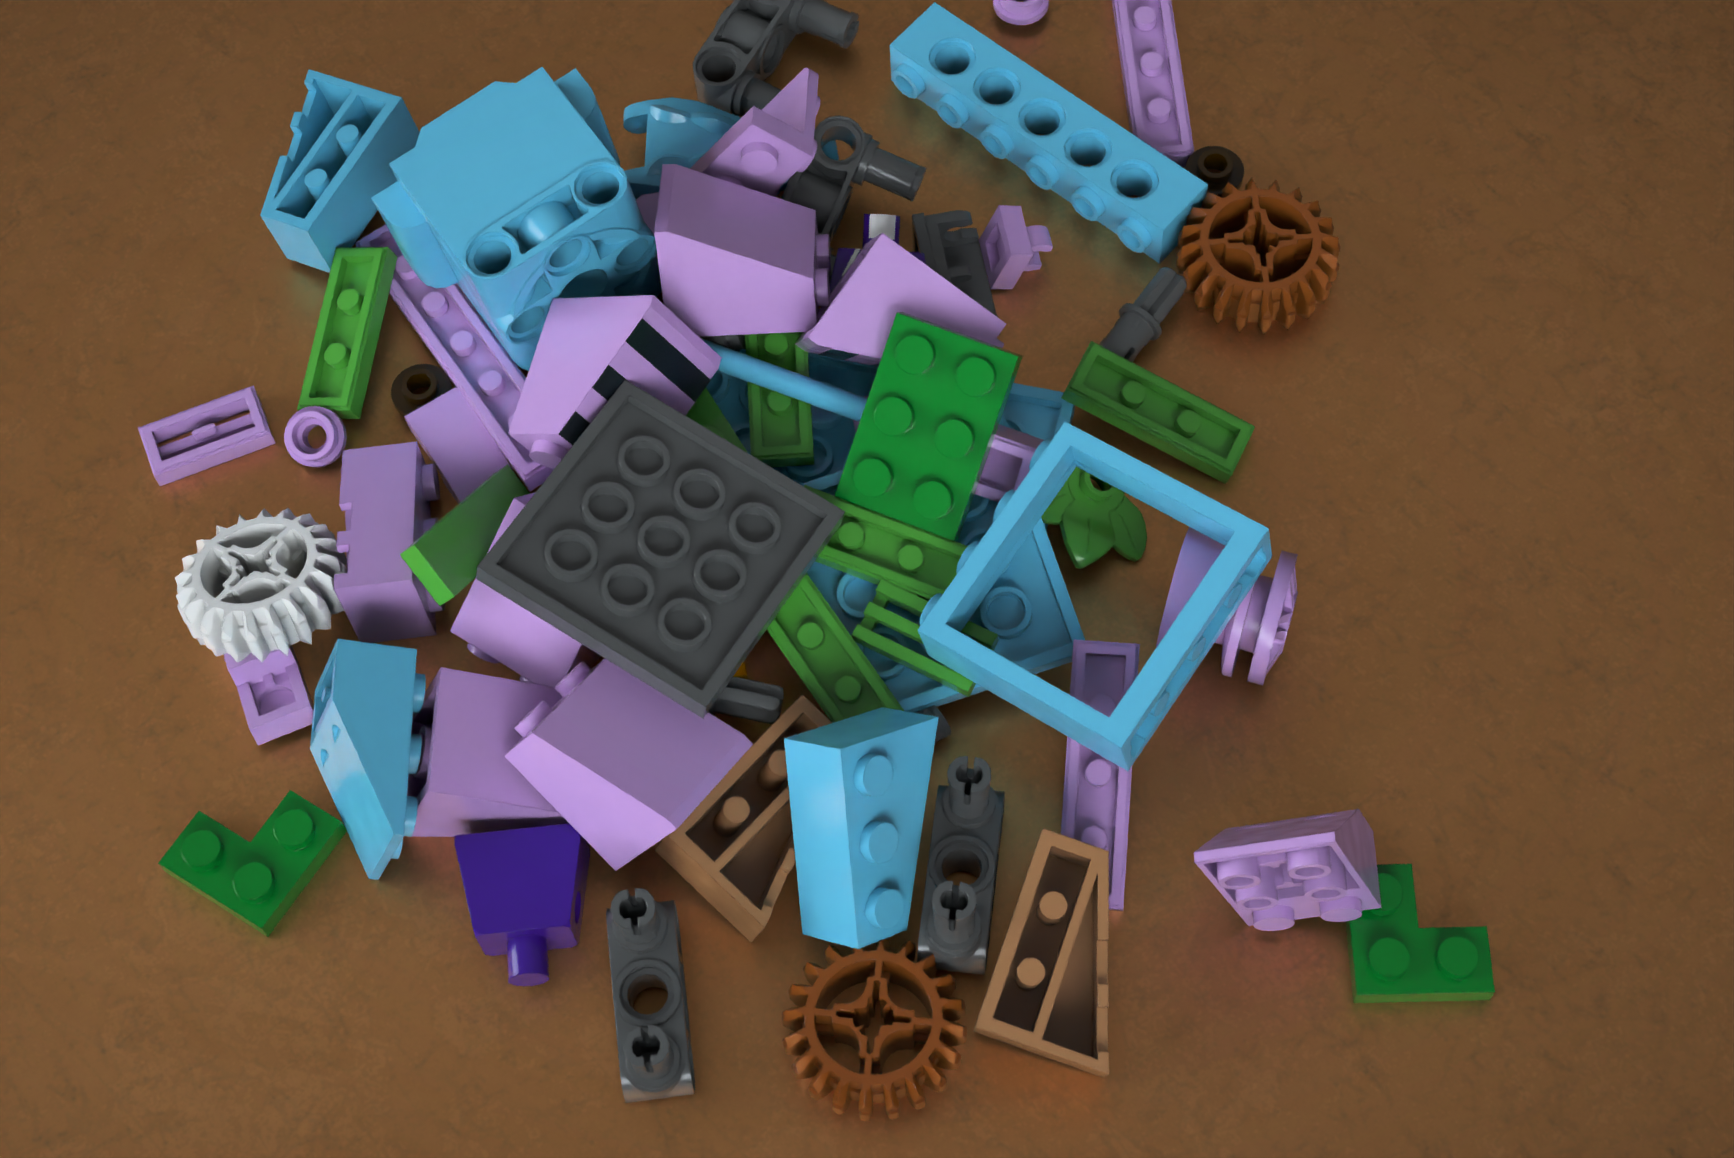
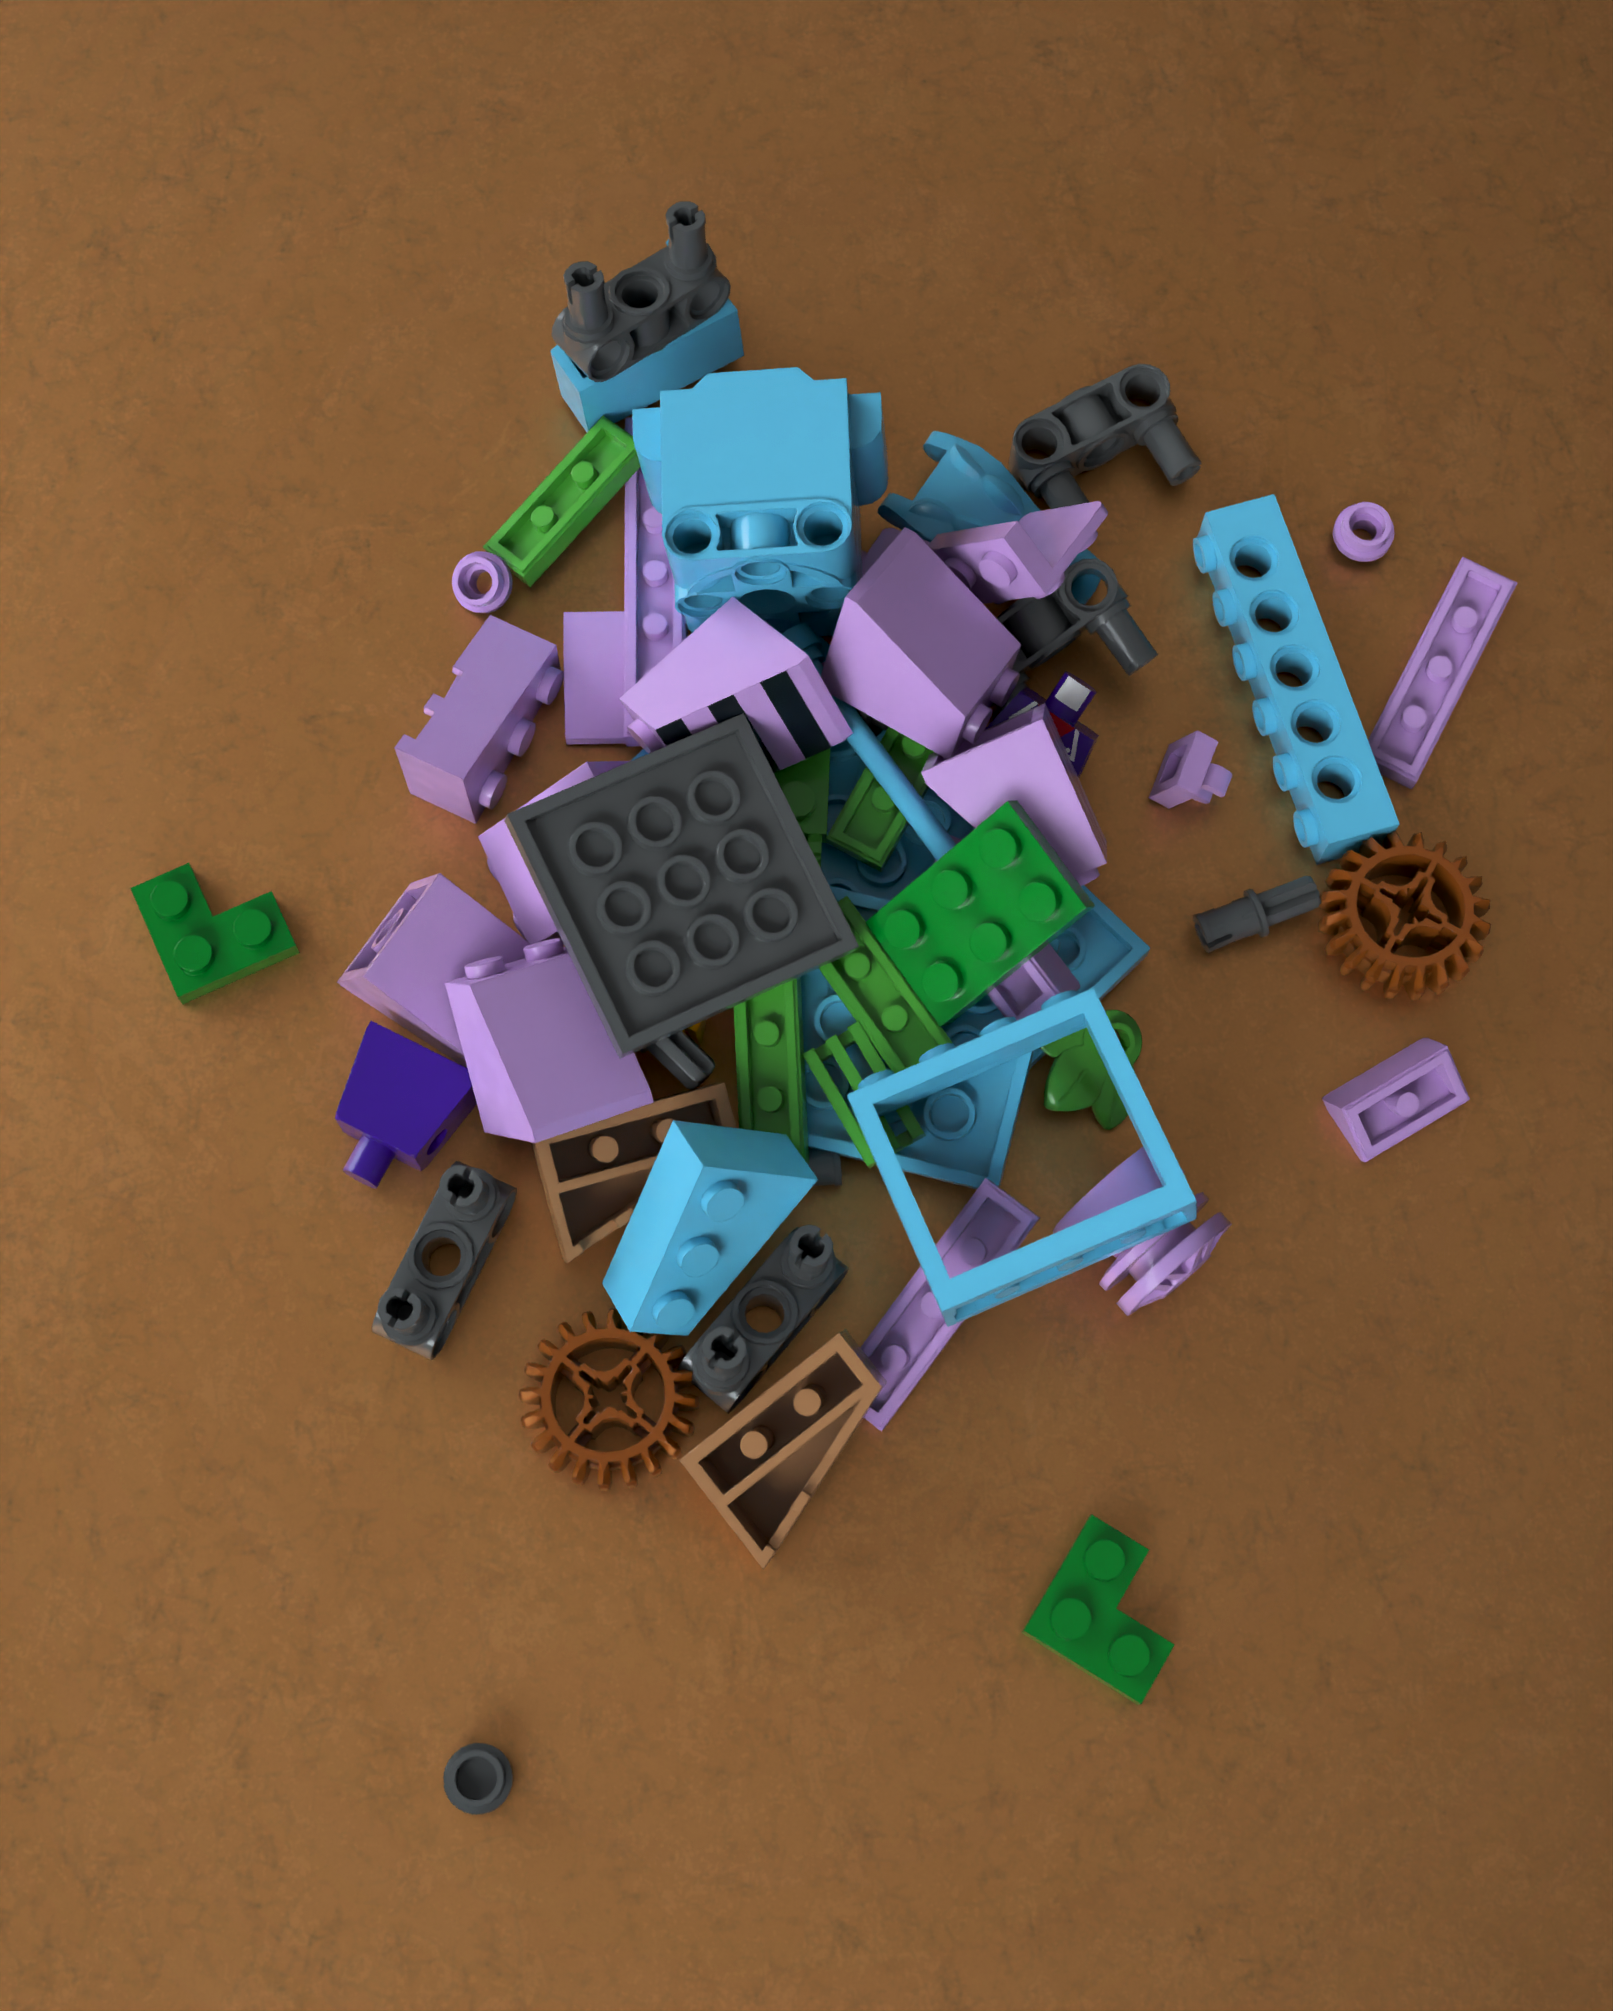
camera: 25 degrees right, 10 degrees up
lavender tile [138,385,276,486] -> none
white gear [175,508,347,663] -> none
lavender slope [223,645,314,746] -> none
medium azure slope [310,639,426,880] -> none
dark brown plate [391,364,453,416] -> none
bright green tile [400,464,530,606] -> none
dark grey hinge [912,210,1000,335] -> none
bright green tile [1061,341,1255,484] -> none
dark brown plate [1185,146,1244,197] -> none
lavender slope [1194,809,1381,931] -> none
none -> dark grey piece [551,201,731,382]
none -> lavender slope [1322,1038,1470,1163]

